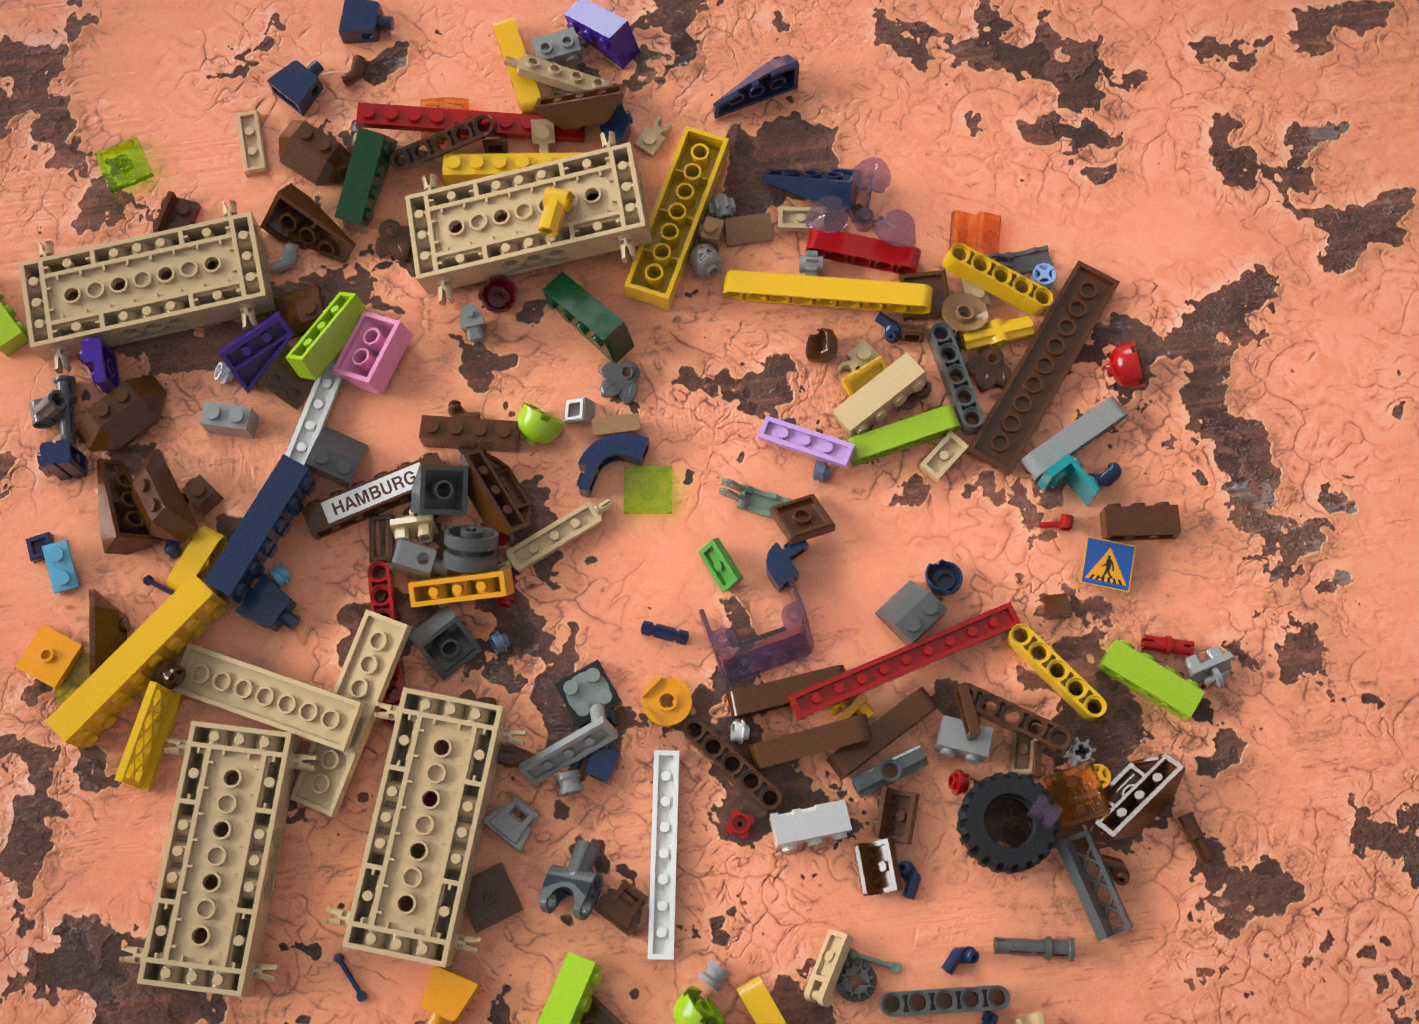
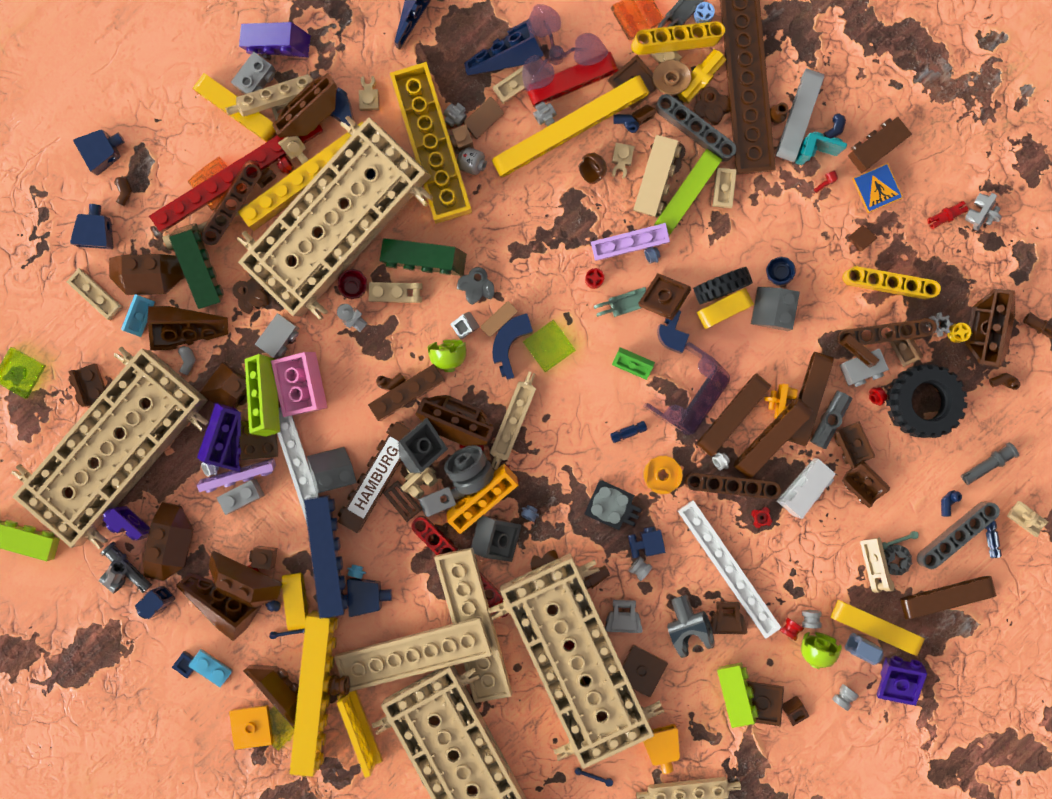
camera: 35 degrees left, 15 degrees up
light grey piece [519,704,618,785] -> none
yellow piece [537,187,573,237] -> none
red plate [787,602,1021,721] -> none
yellow tile [840,356,888,397] -> none
dark blue arm [899,861,921,900] -> none
clear purple wheel [1026,793,1063,830] -> none
clear orange slope [1043,760,1110,829] -> none
dark grey fence [1056,828,1133,941] -> none
lime brick [1097,639,1205,721] -> none
red cylinder [1106,340,1146,389] -> none
none -> medium azure plate [121,294,155,337]
none -> lavender plate [197,458,276,493]
none -> light grey brick [255,313,299,359]
none -> red plate [277,156,294,174]
none -> tan plate [368,282,423,303]
none -> red wheel [585,268,605,289]
none -> black tyre [693,267,753,305]
none -> yellow beam [696,288,754,329]
none -> reddish brown cone [770,102,788,124]
none -> red wheel [779,618,804,641]

